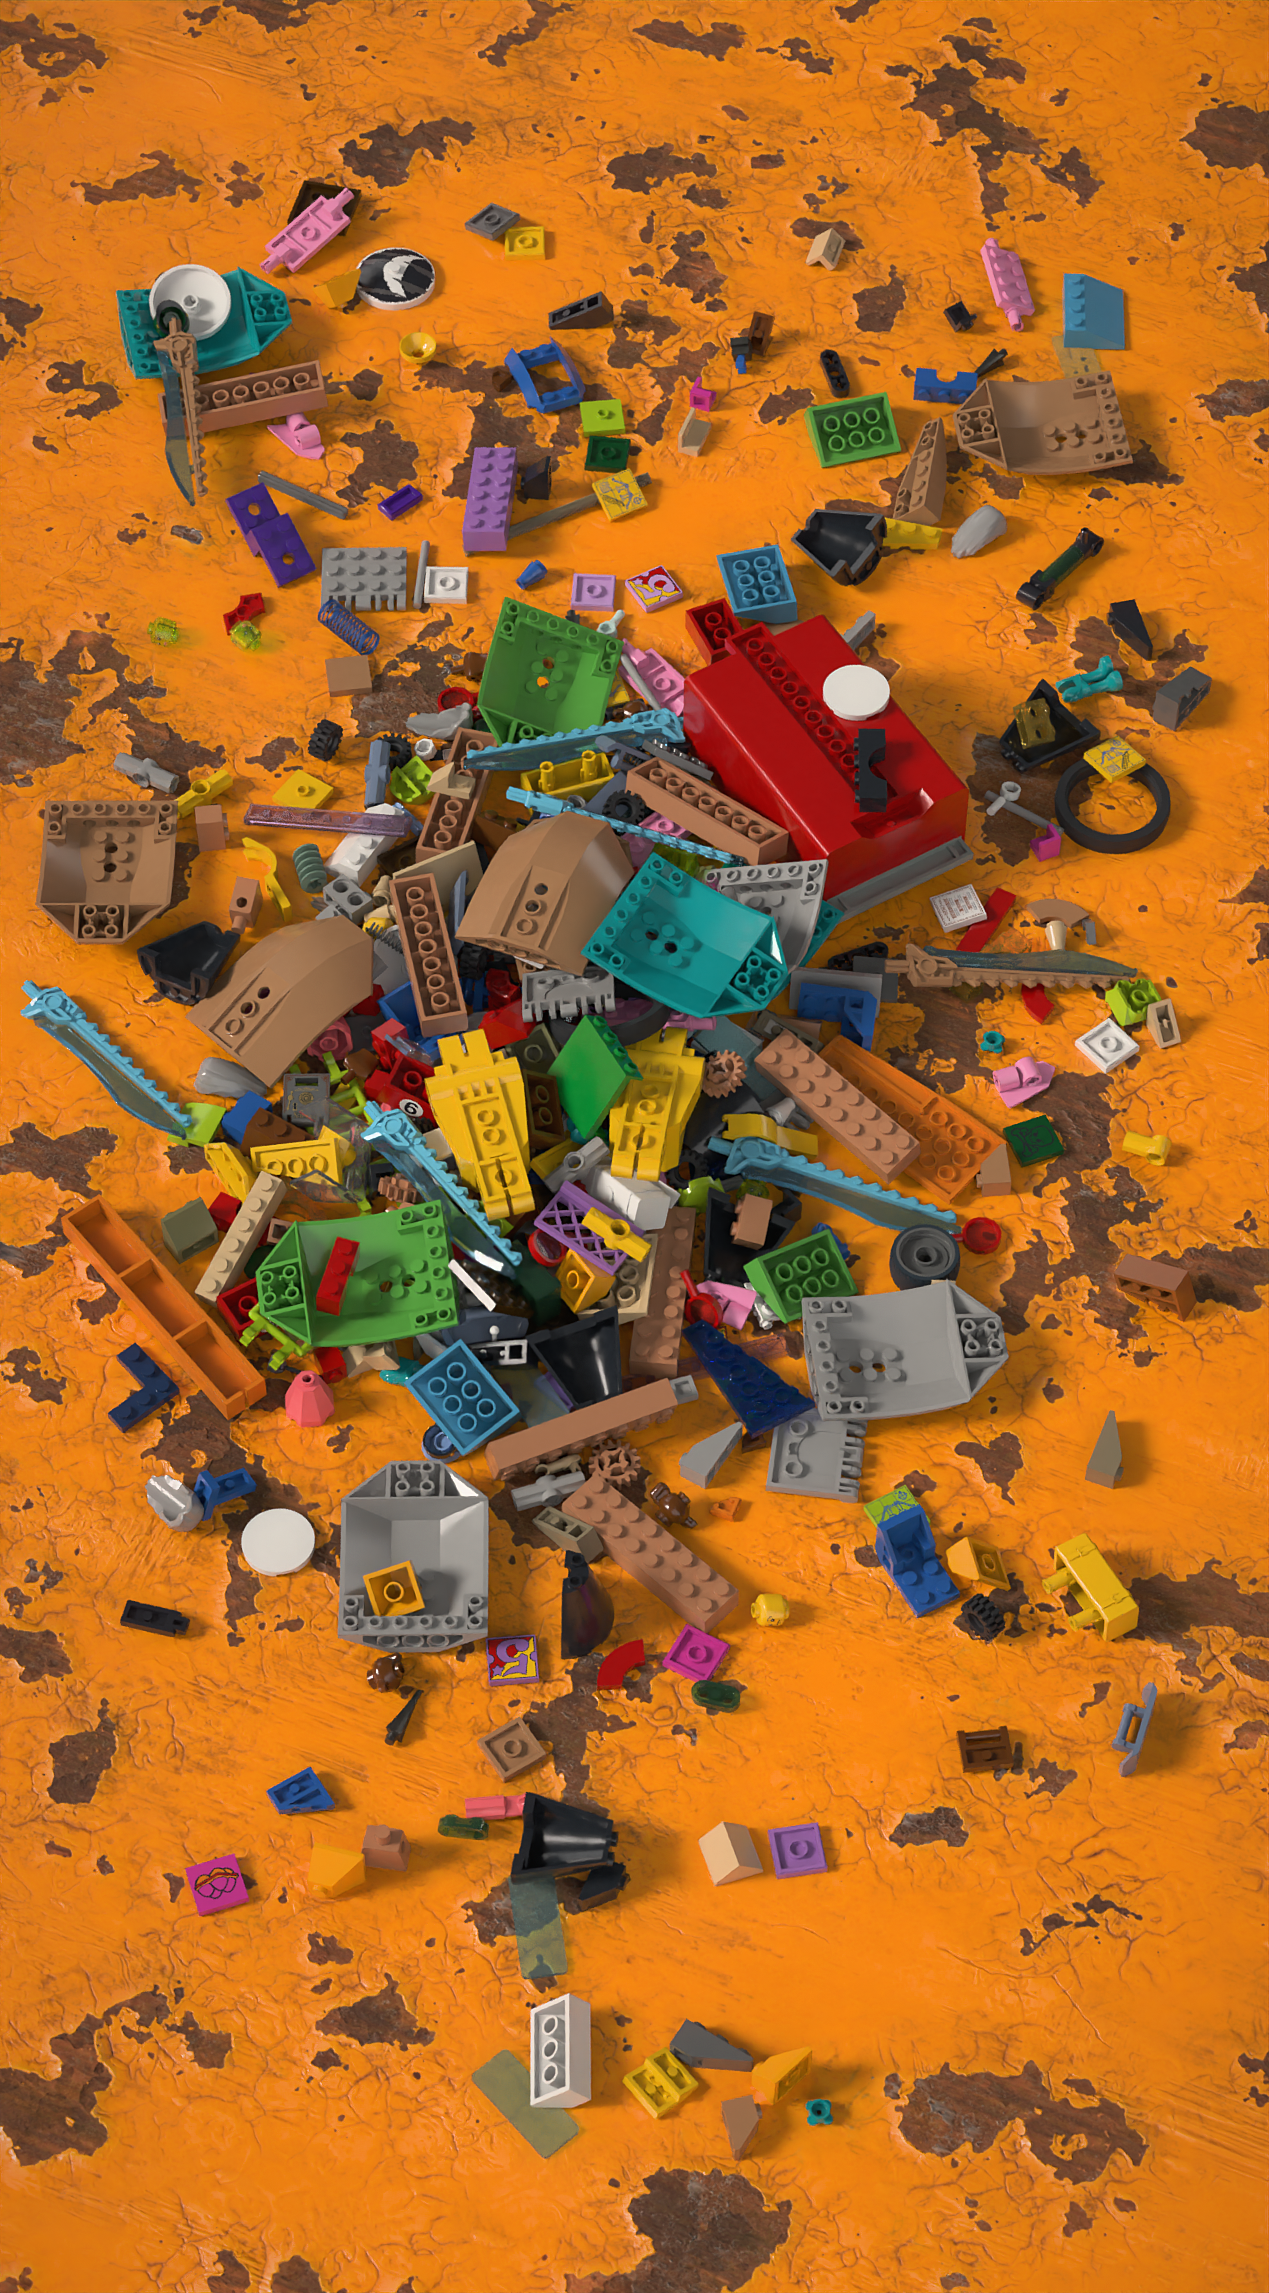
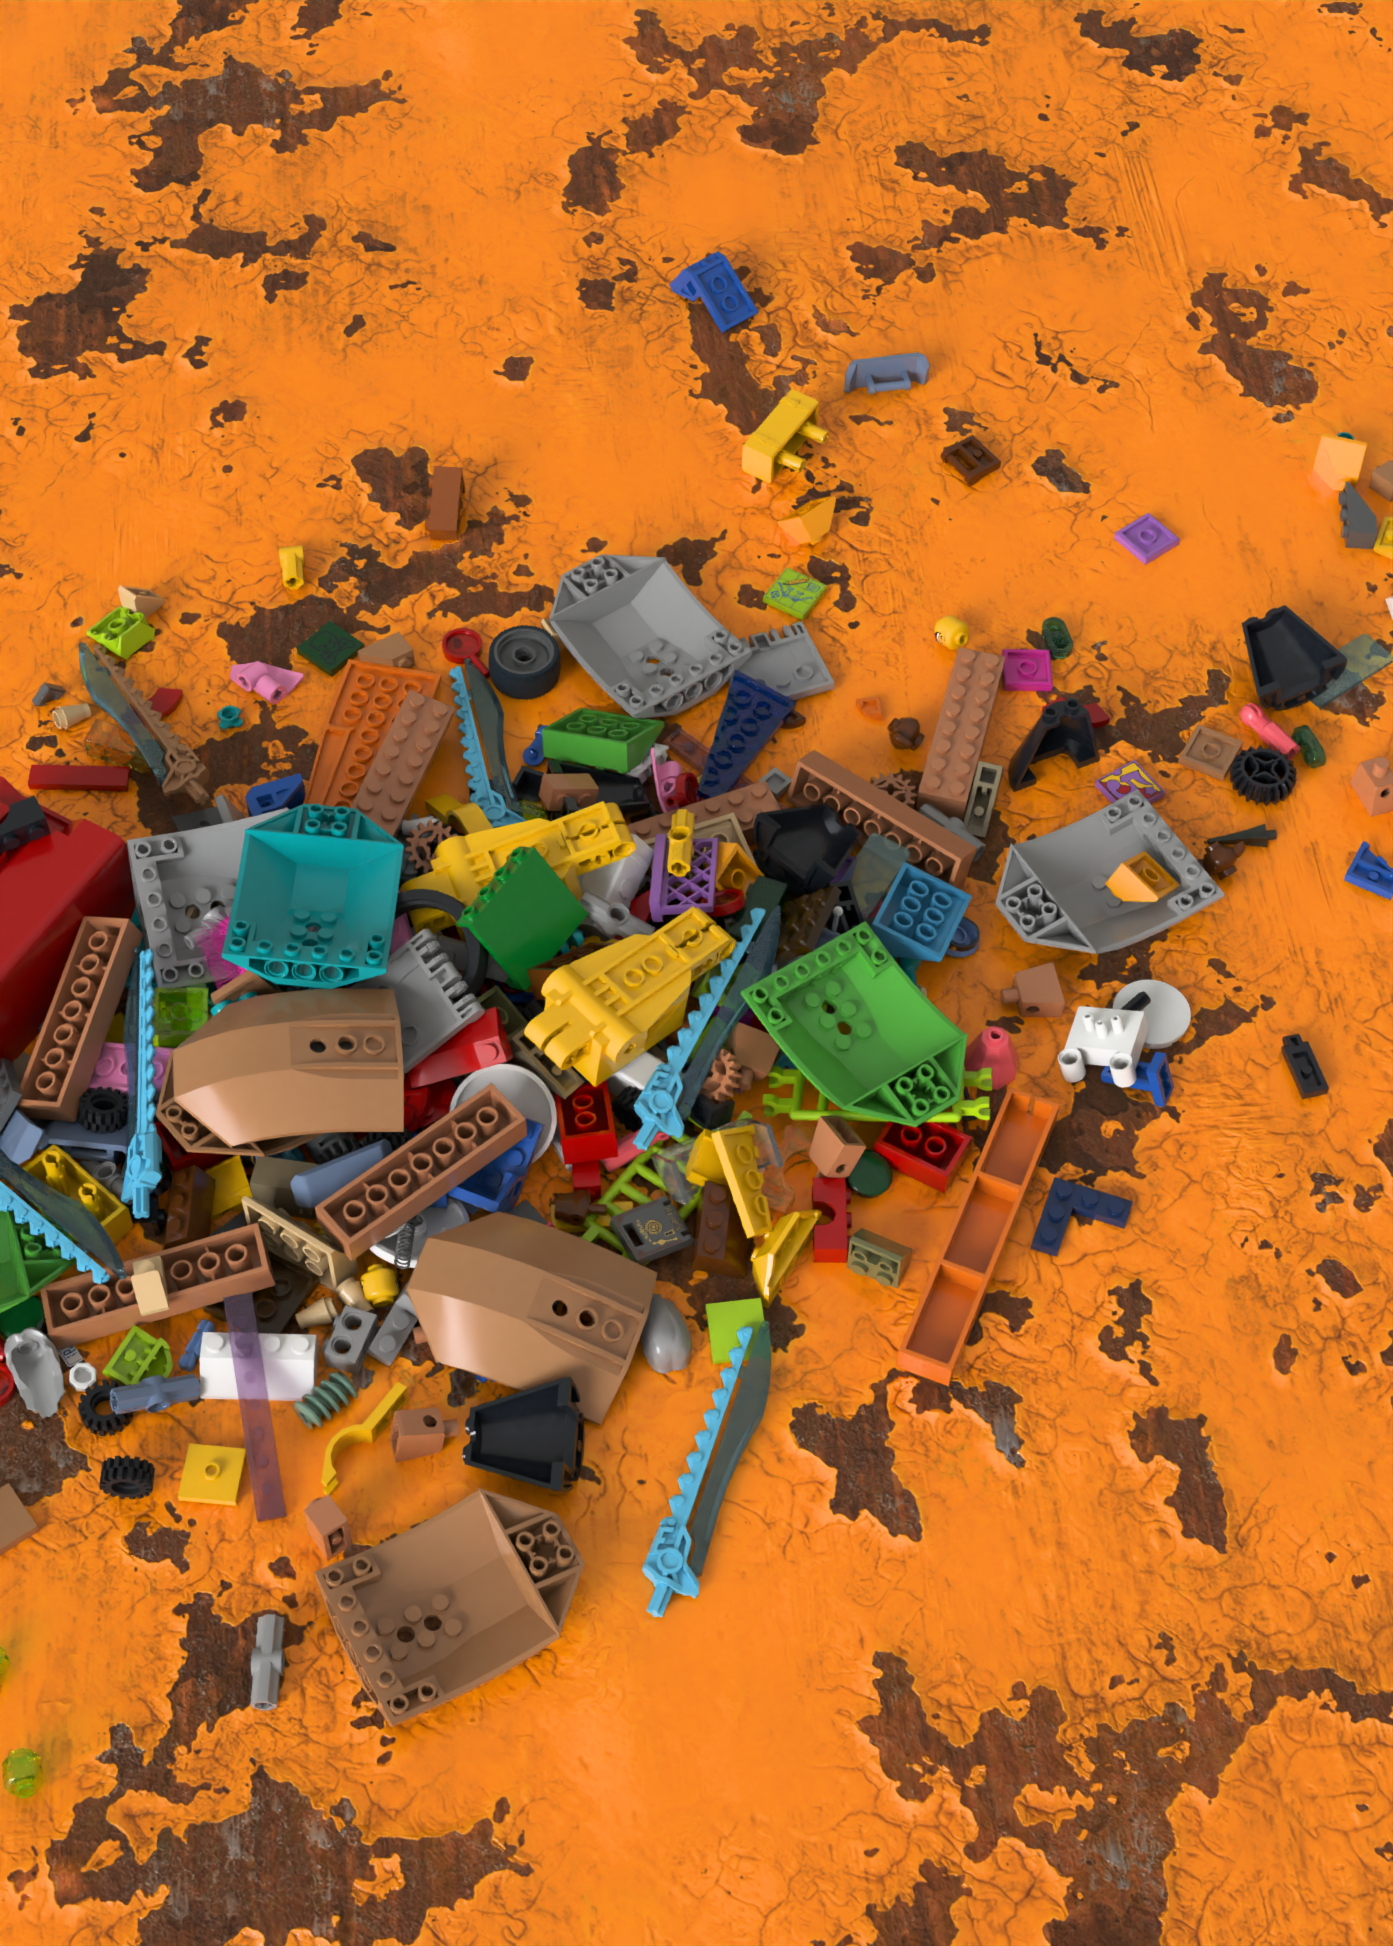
camera: 120 degrees left, 0 degrees up
light grey hair [145,1475,204,1532] -> none
yellow piece [174,769,233,819] -> none
tan brick [195,1171,288,1309] -> none
blue brick [222,1090,273,1144] -> none
red arch [316,1236,360,1316] -> none
red brick [371,1018,418,1072] -> none
clear piece [384,1034,433,1066] -> none
light grey slope [679,1421,743,1489] -> none
tan slope [698,1822,763,1886] -> none
blue bracket [875,1504,960,1618] -> none
white tile [929,884,987,933] -> none
black tyre [961,1593,1006,1641] -> none
medium nougat tile [1027,899,1089,929] -> none
white tile [1075,1018,1140,1074] -> none
dark tan slope [1085,1410,1124,1489] -> none
none -> nougat torso [1000,962,1065,1017]
none -> white piece [1058,991,1151,1087]
none -> black gear [1230,745,1297,806]

